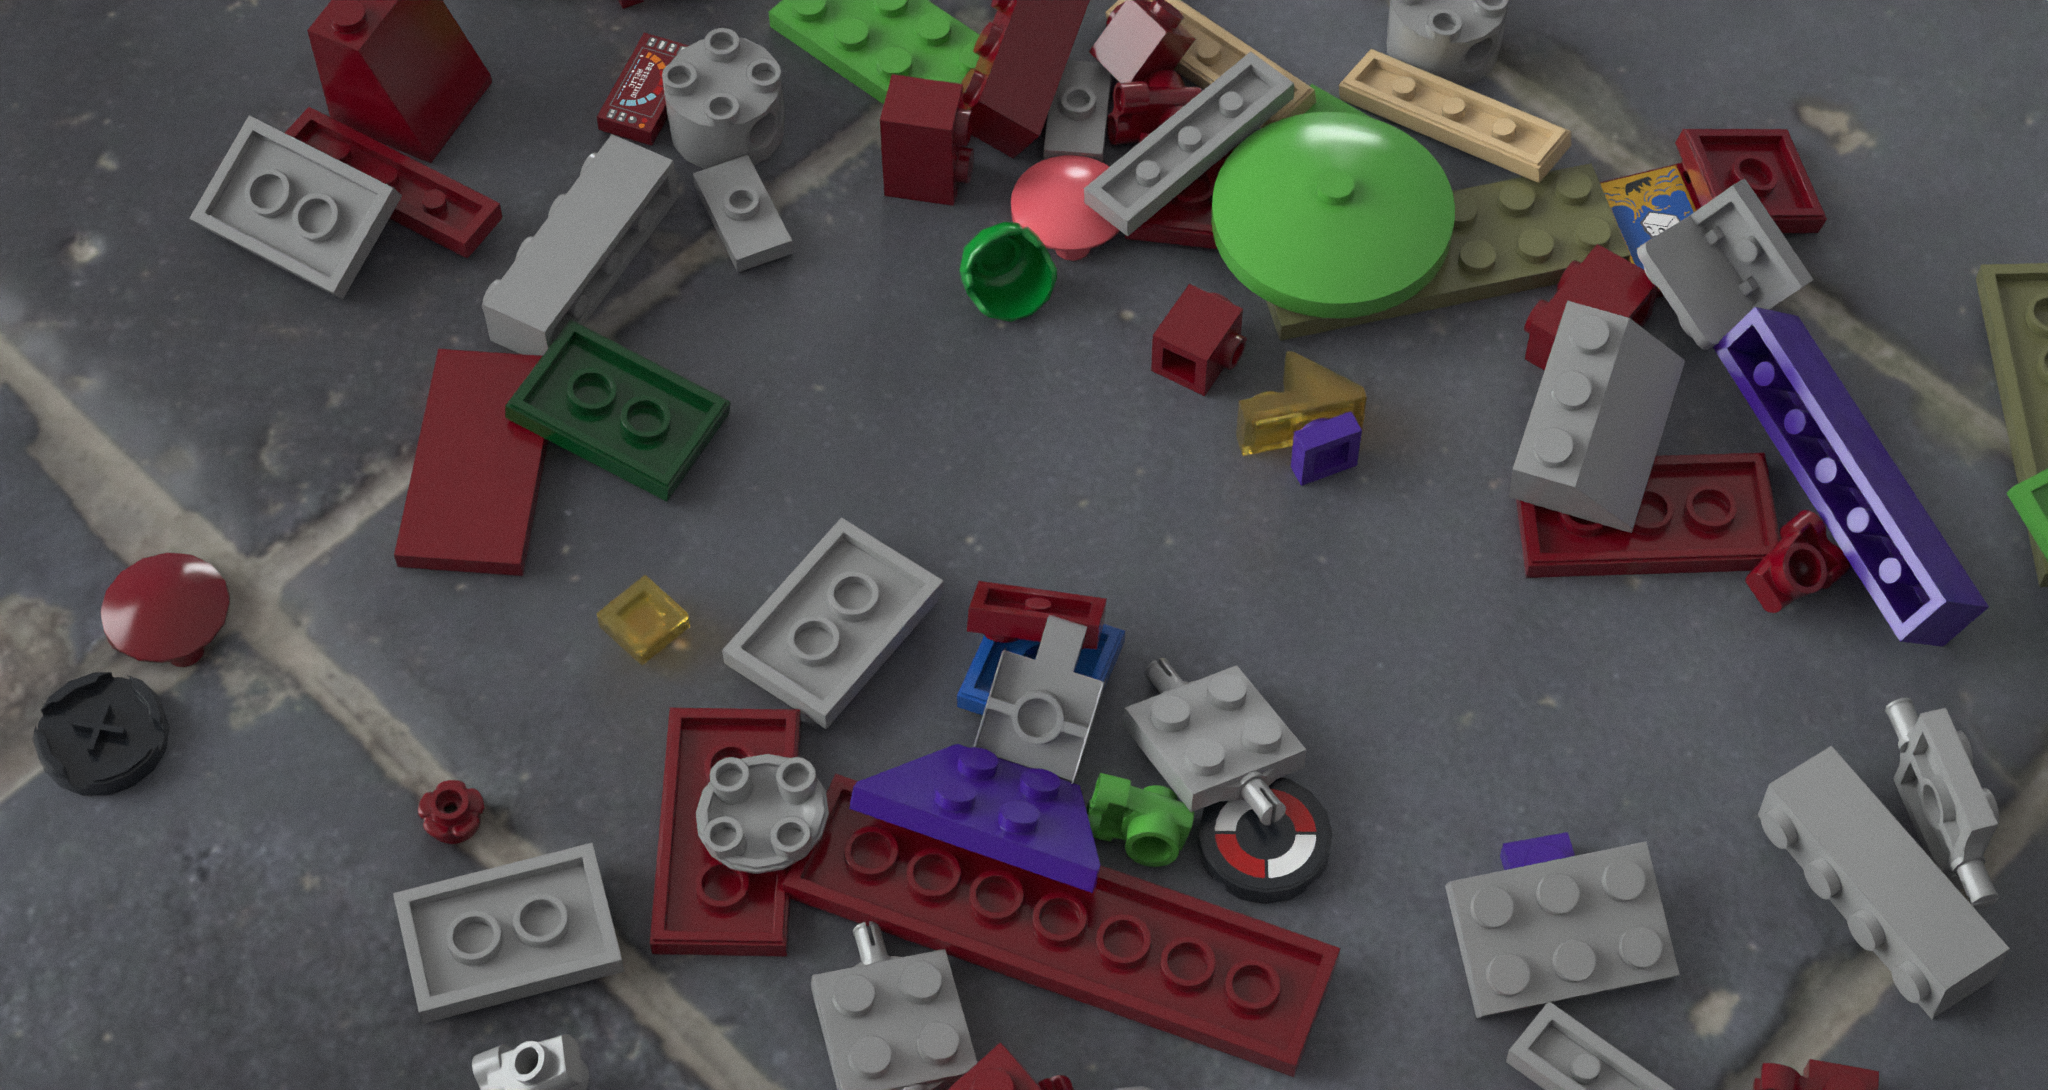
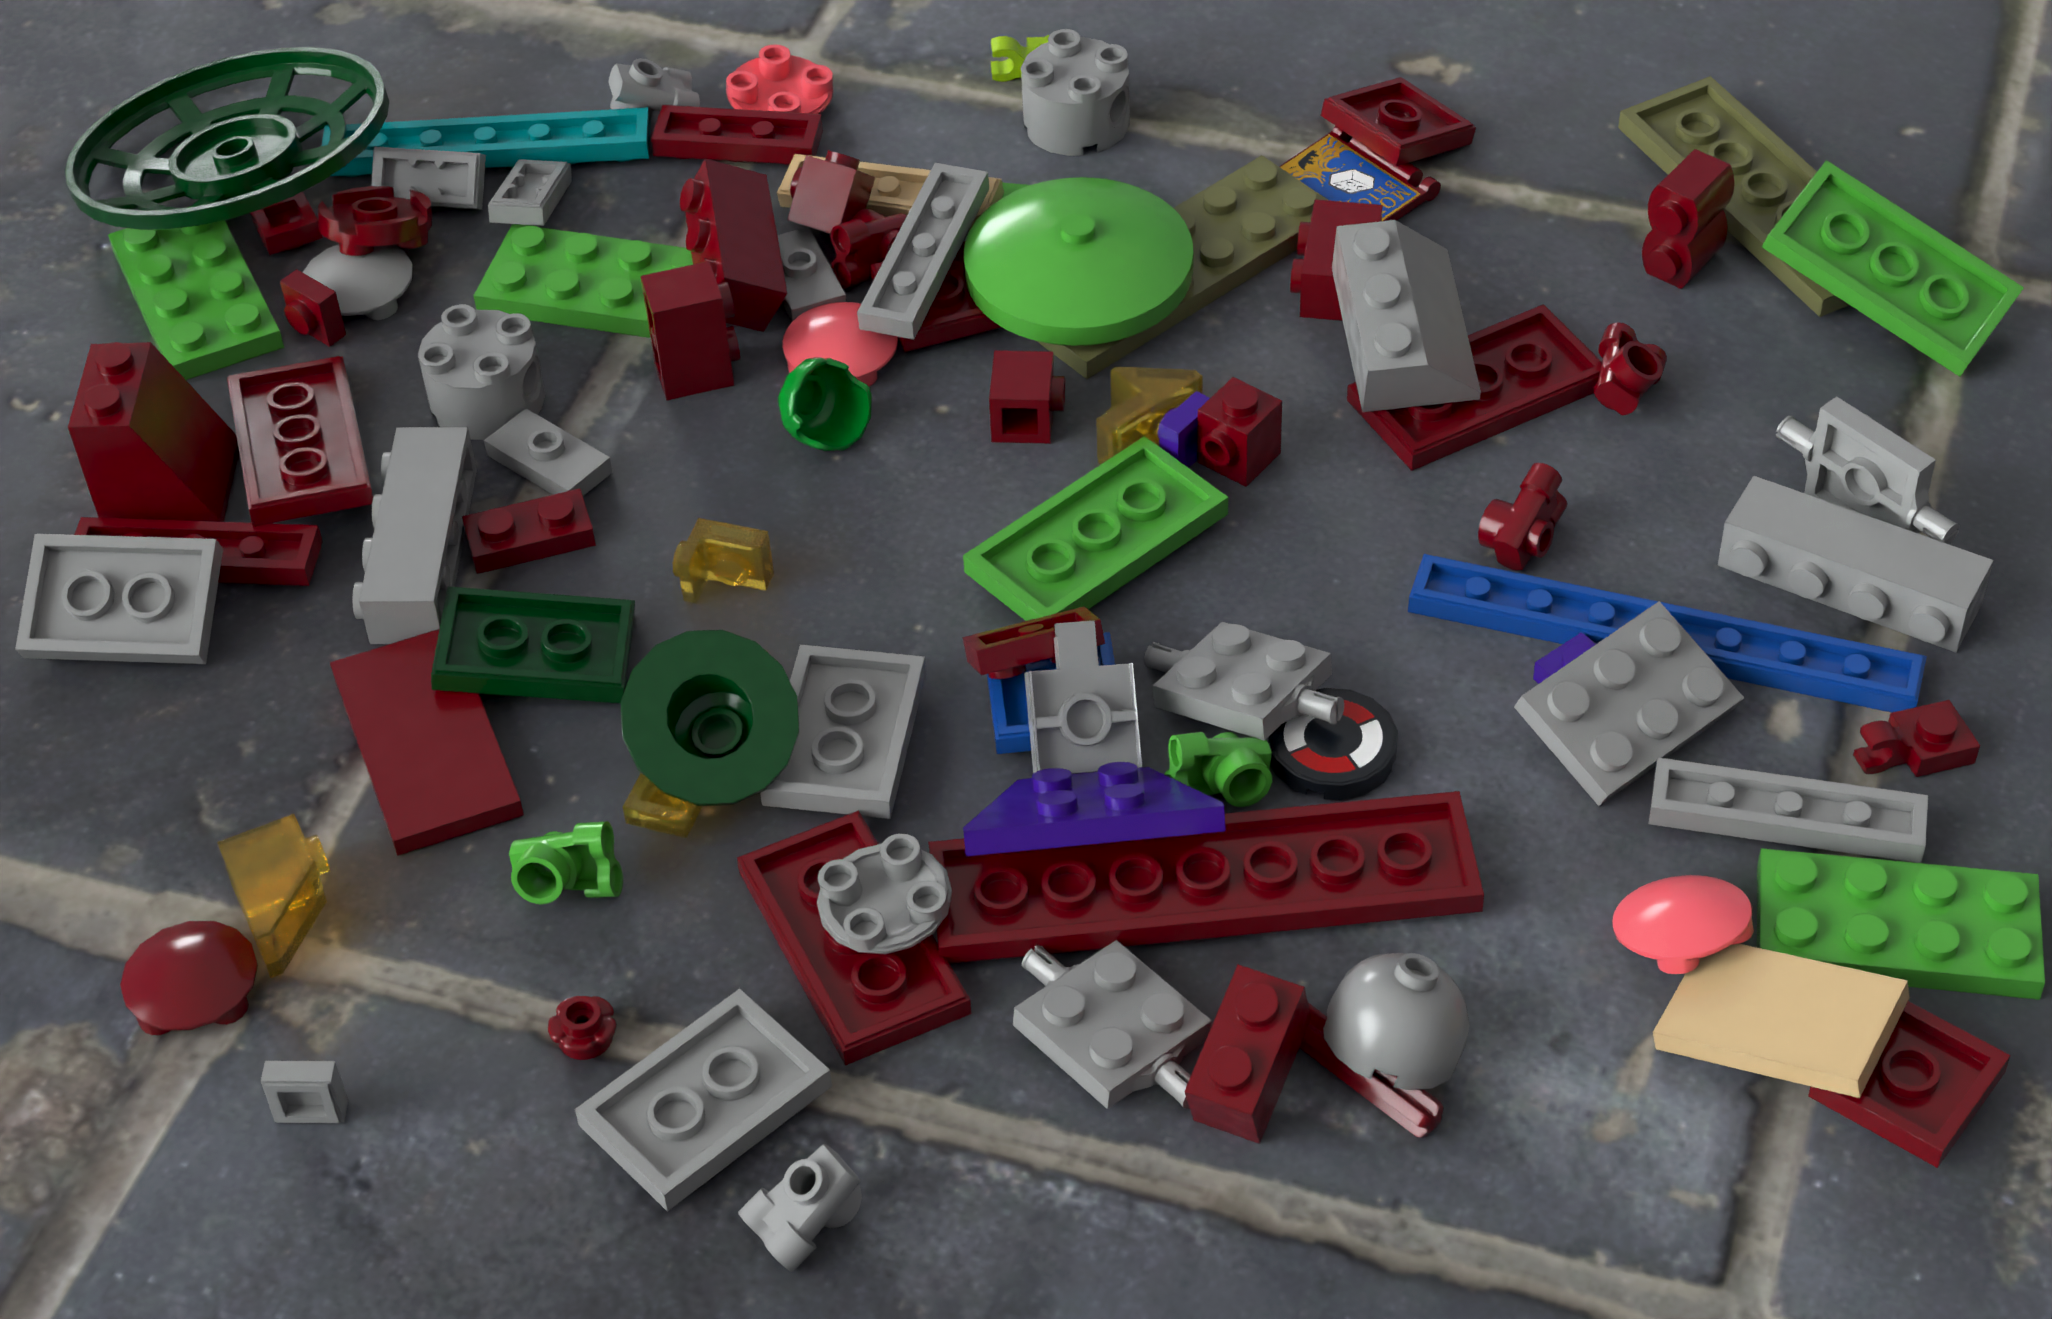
camera: 25 degrees left, 10 degrees down
black tile [33,672,170,796] -> none
dark red tile [597,33,689,146] -> none
tan tile [1339,49,1571,183] -> none
light grey bracket [1637,178,1814,350] -> none
dark purple brick [1713,307,1989,647] -> none
none -> clear yellow slope [217,814,331,978]
none -> dark red tile [227,356,373,526]
none -> light grey tile [261,1061,348,1123]
none -> dark red plate [462,488,596,574]
none -> bright green plate [509,821,623,904]
none -> dark green piece [620,630,800,806]
none -> clear yellow bracket [673,518,774,603]
none -> bright green plate [963,436,1228,621]
none -> dark red brick [1197,377,1282,487]
none -> blue tile [1408,554,1927,713]
none -> dark red plate [1478,463,1568,571]
none -> dark red brick [1642,149,1735,289]

